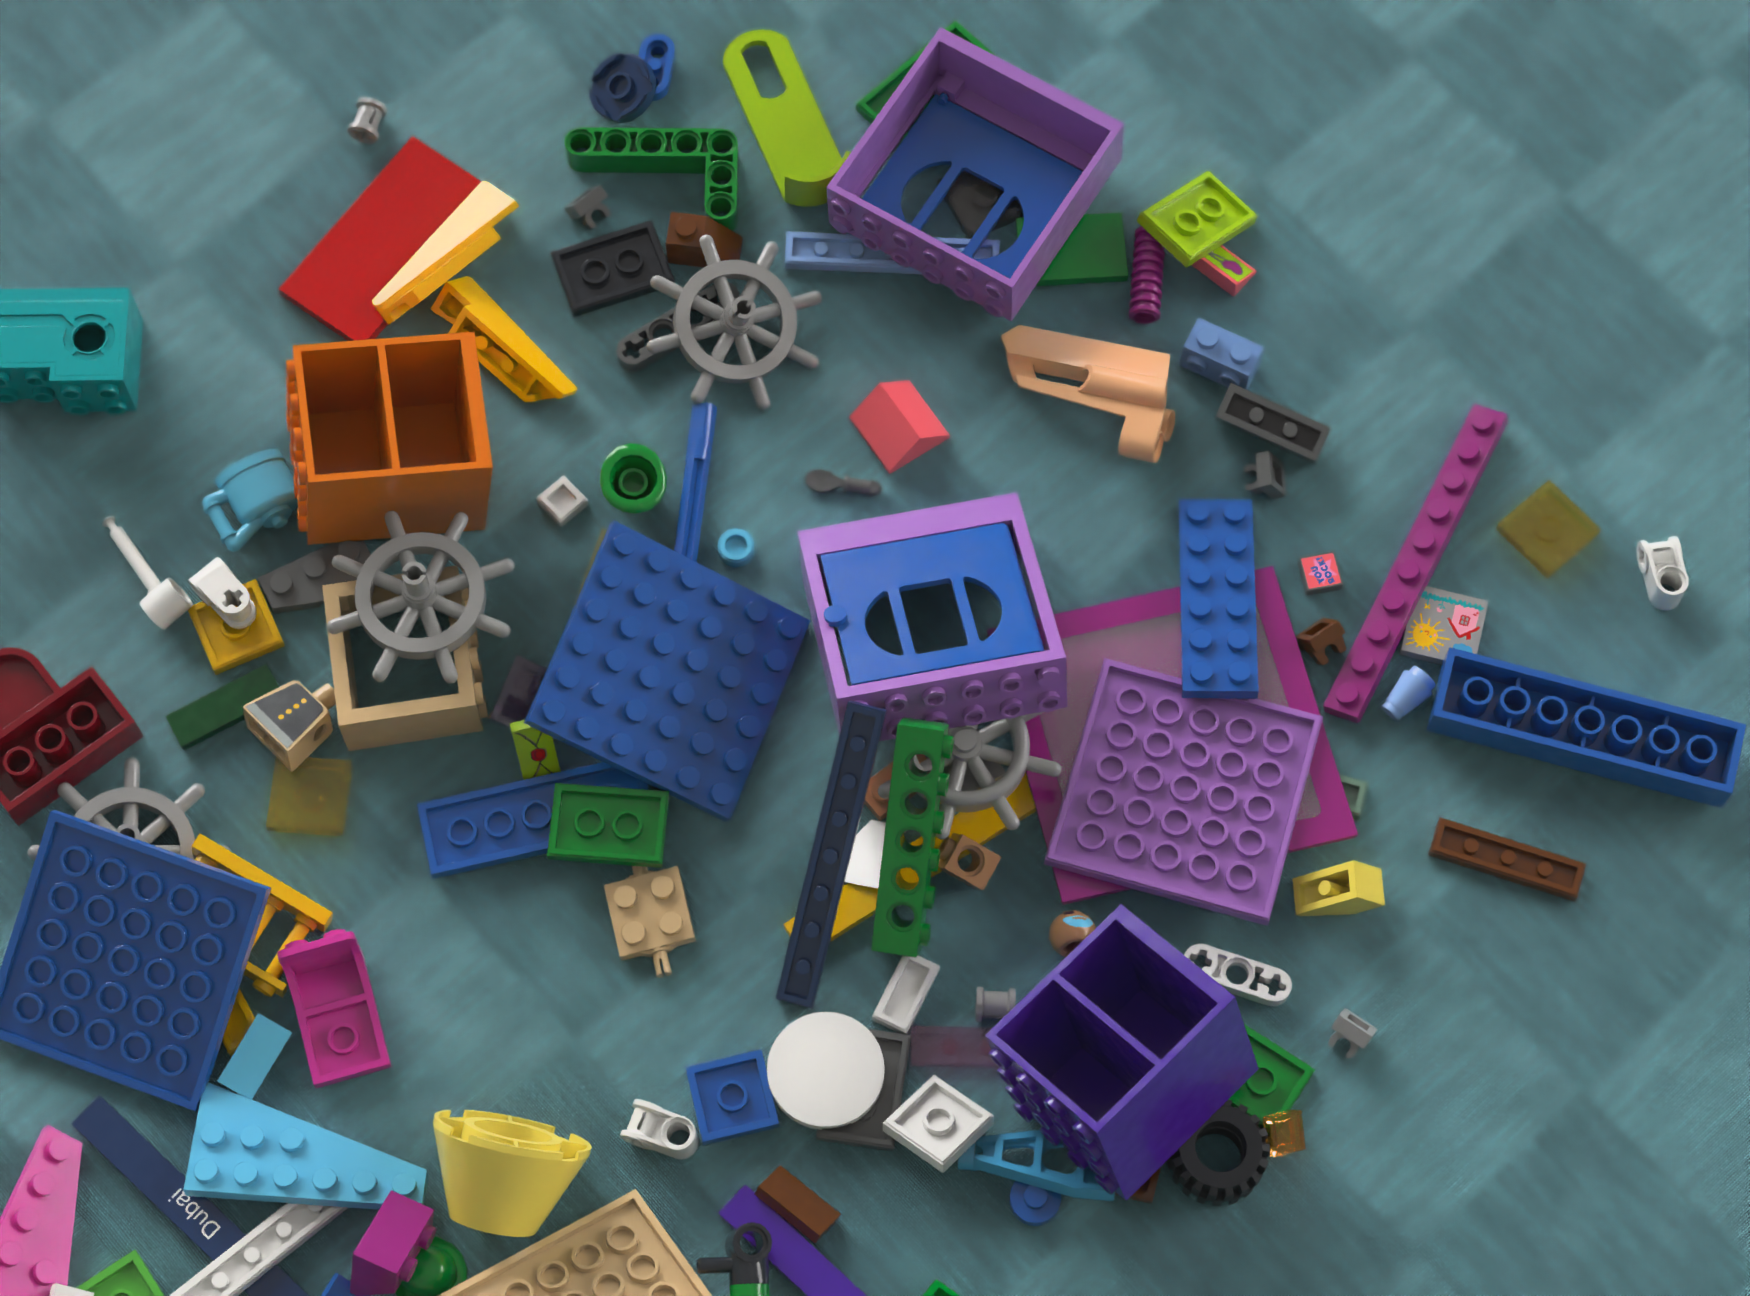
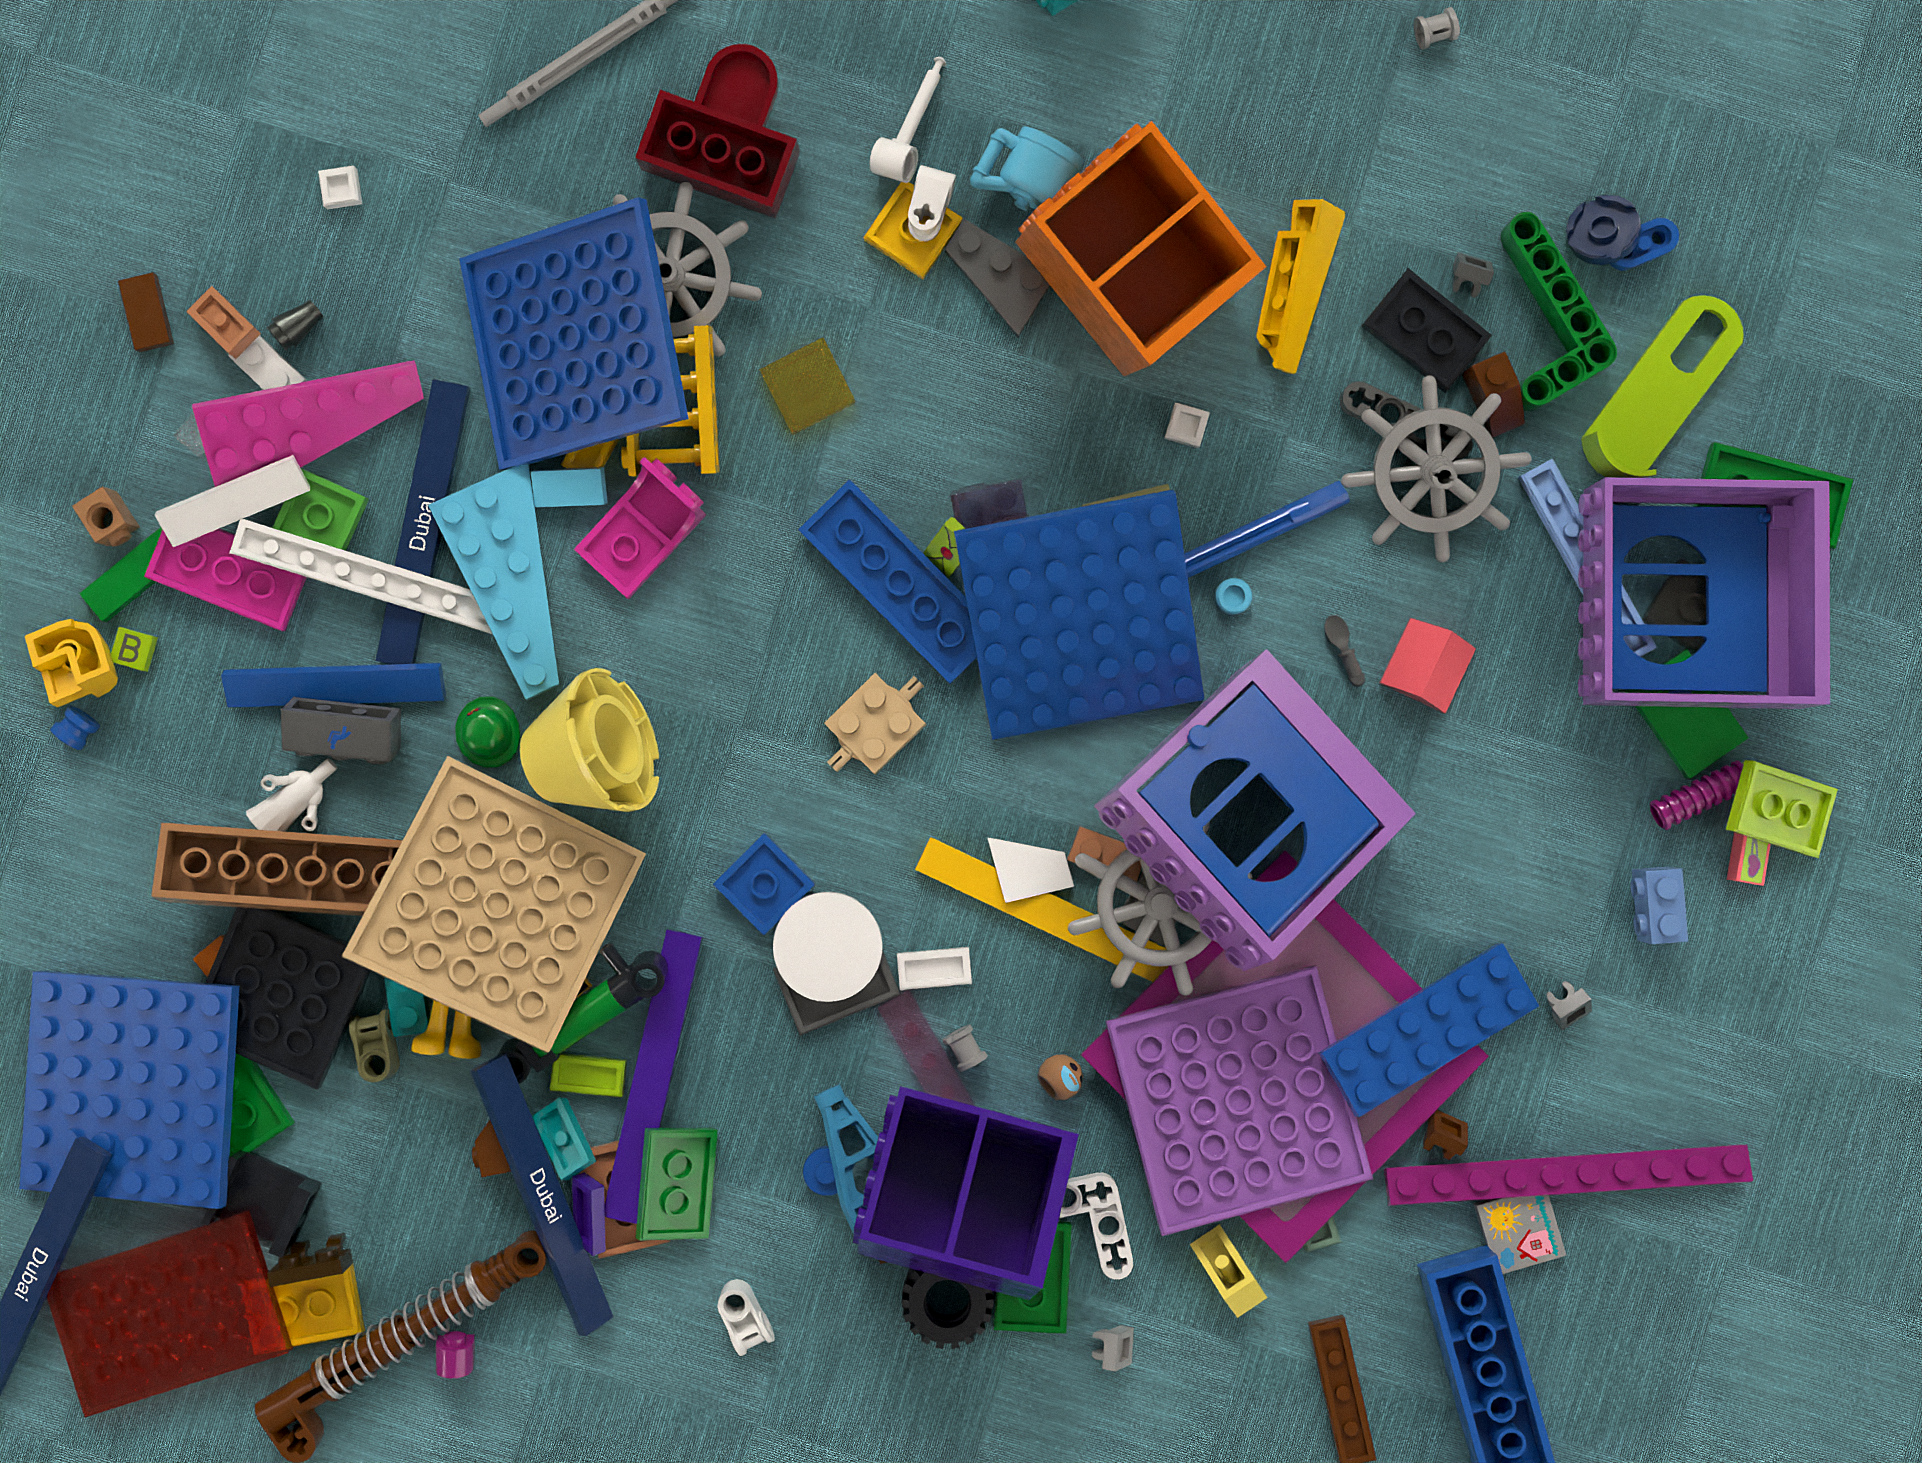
camera: 60 degrees right, 20 degrees up
dark green tile [165,664,279,751] -> none
torso [243,680,336,772] -> none
red tile [278,136,482,341] -> none
tan window [322,566,488,751] -> none
light grey piece [326,511,515,683] -> none
magenta slope [350,1190,437,1296] -> none
yellow wedge [372,181,519,325] -> none
green tile [547,783,670,868] -> none
green hat [600,443,667,514] -> none
white piece [619,1099,699,1160] -> none
reddish brown tile [754,1165,841,1244] -> none
dark blue tile [775,700,887,1009] -> none
green brick [871,717,954,958] -> none
white tile [883,1075,994,1173] -> none
medium nougat brick [938,833,1002,891] -> none
light nougat panel [1001,325,1175,463] -> none
dark grey brick [1215,383,1331,464] -> none
clear orange tile [1263,1110,1306,1157] -> none
tile [1297,551,1343,596] -> none
light blue cone [1381,666,1436,722] -> none
clear yellow tile [1495,479,1601,580] -> none
white piece [1636,536,1689,611] -> none

